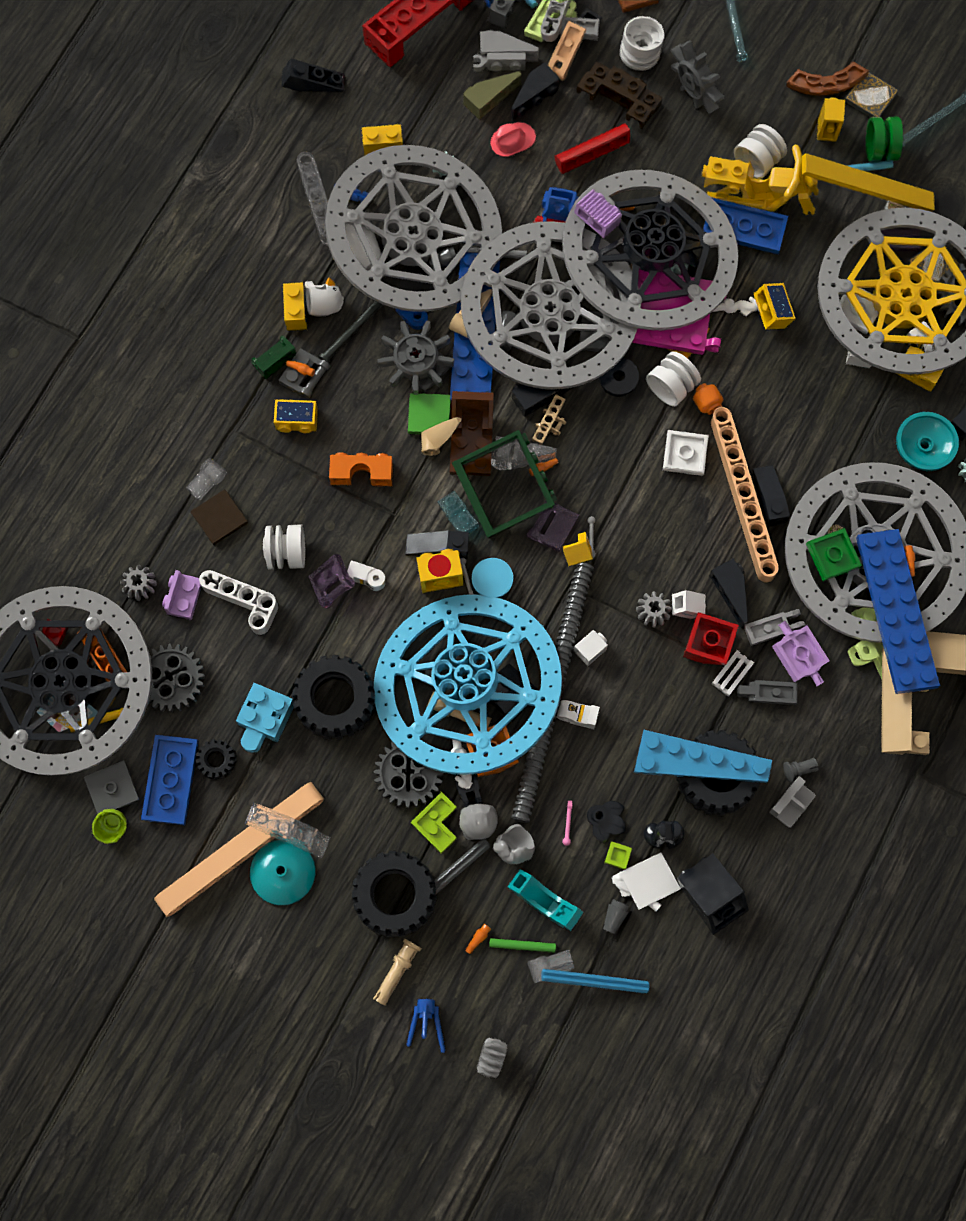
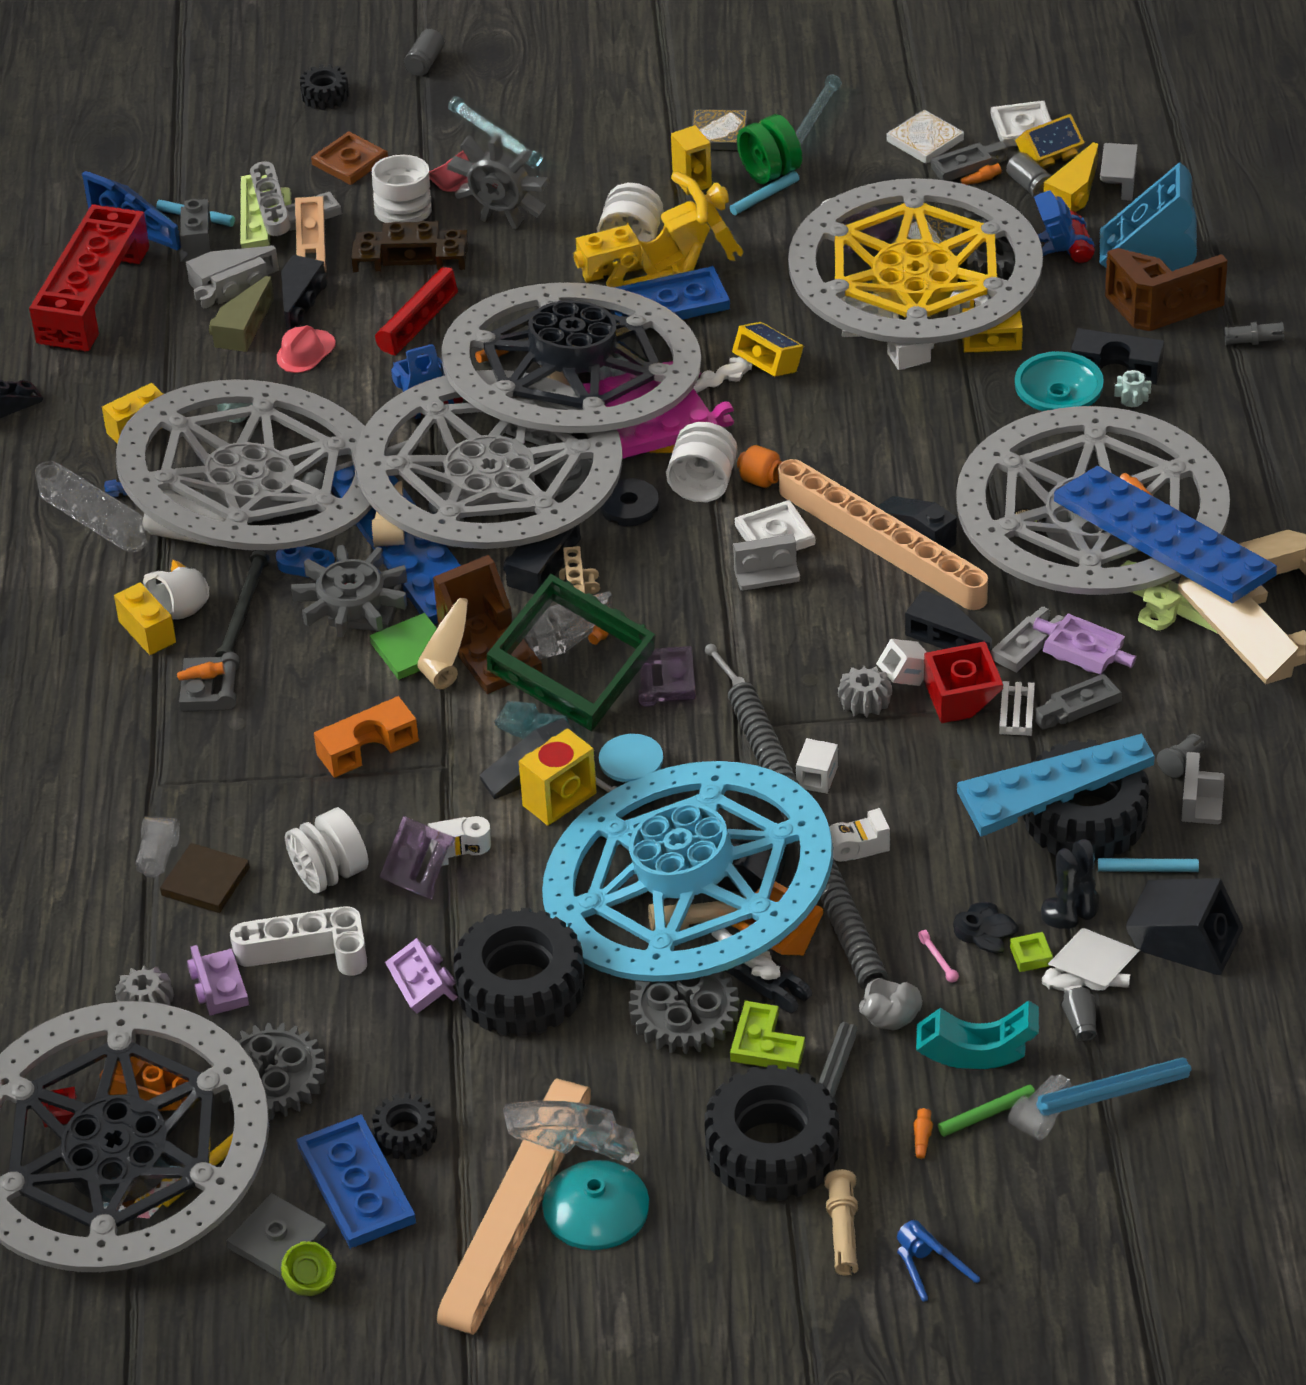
camera: 30 degrees left, 30 degrees down
medium azure brick [236,683,294,753] -> none
dark green hinge [251,335,296,380] -> none
brick [274,400,318,433] -> none
light grey hair [459,804,498,840] -> none
light grey gear [477,1038,507,1078] -> none
yellow panel [563,532,593,566] -> none
lavender brick [574,190,622,238] -> none
dark orange tile [786,62,869,95] -> none
yellow tile [802,153,935,212] -> none
green tile [806,528,862,581] -> none
none -> lavender bracket [385,938,458,1014]
none -> coral piece [429,151,469,192]
none -> light grey bracket [733,534,800,591]
none -> medium azure bar [1098,858,1199,872]

